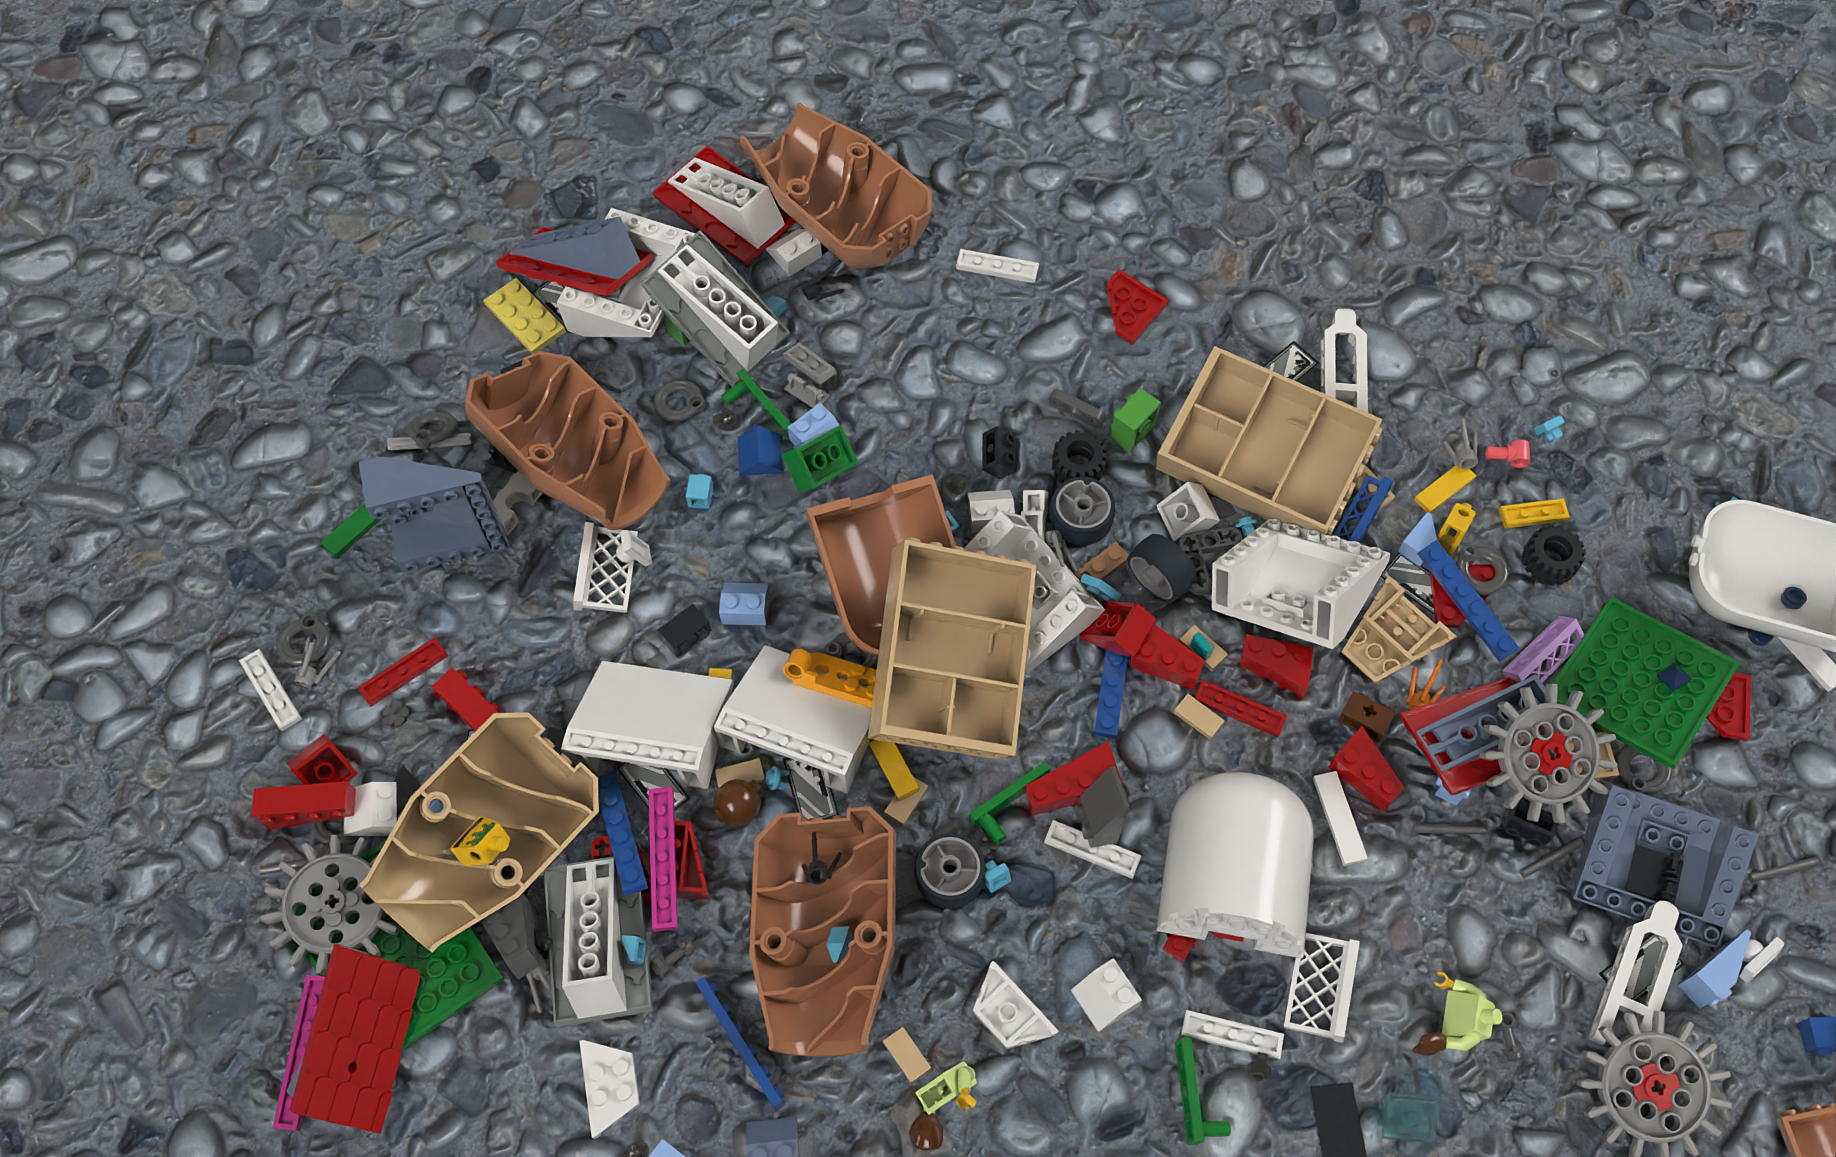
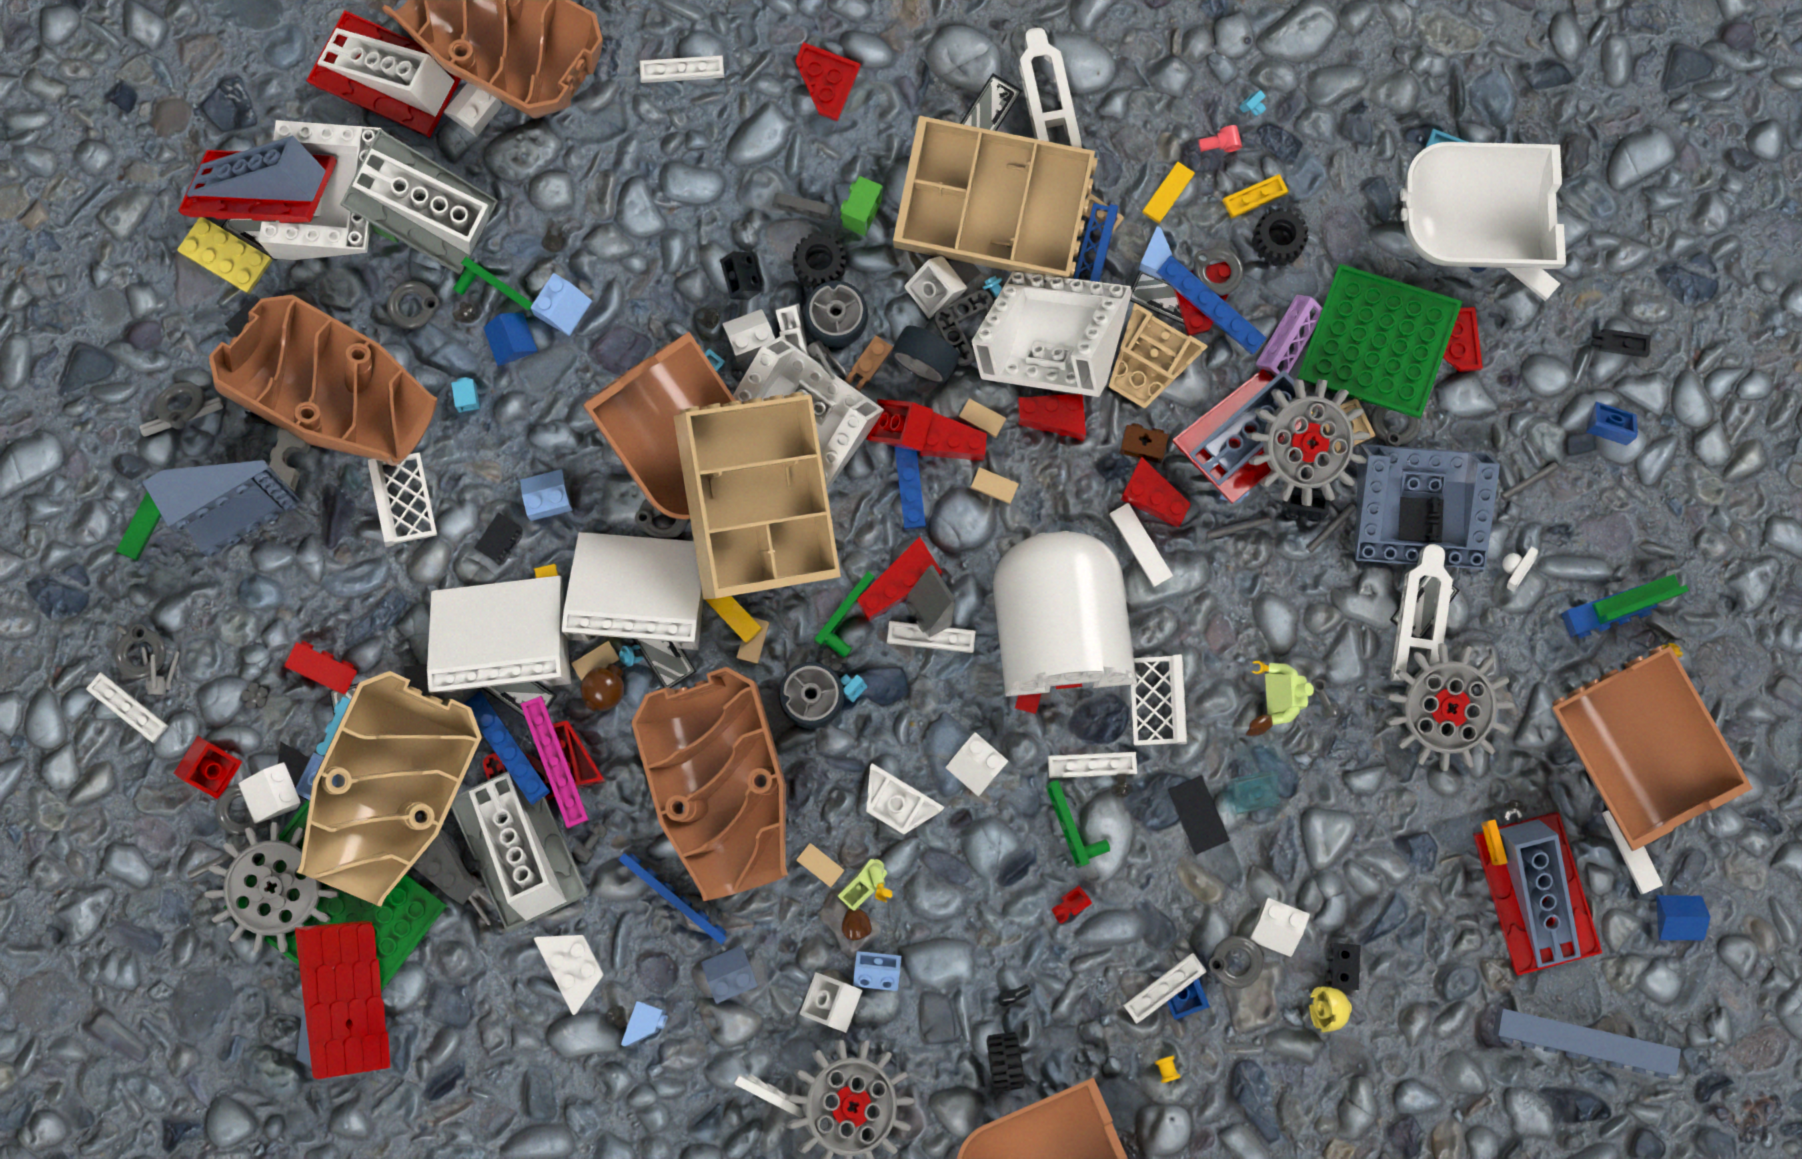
camera: 20 degrees left, 15 degrees up
red wedge [251,781,356,830] -> none
dark pink plate [272,975,325,1131] -> none
red tile [357,637,448,707] -> none
yellow torso [450,816,510,866] -> none
white tile [616,530,652,567] -> none
medium azure slope [621,935,646,965] -> none
medium azure slope [764,296,787,317] -> none
green slope [781,425,858,493] -> none
light grey tile [783,342,836,384] -> none
light orange hinge [783,649,877,708] -> none
light grey hinge [784,373,830,408] -> none
black plant [801,259,844,302] -> none
black plant [802,832,842,885] -> none
medium azure slope [826,926,854,963] -> none
medium azure plate [1080,574,1122,602] -> none
teal tile [1190,632,1214,661] -> none
red tile [1194,679,1287,738] -> none
orange plant [1406,659,1446,710] -> none
yellow torso [1437,503,1476,557] -> none
light grey plant [1443,418,1478,469] -> none
dark blue slope [1657,663,1692,692] -> none
light blue slope [1678,929,1751,1008] -> none
dark blue tile [1781,587,1807,610] -> none

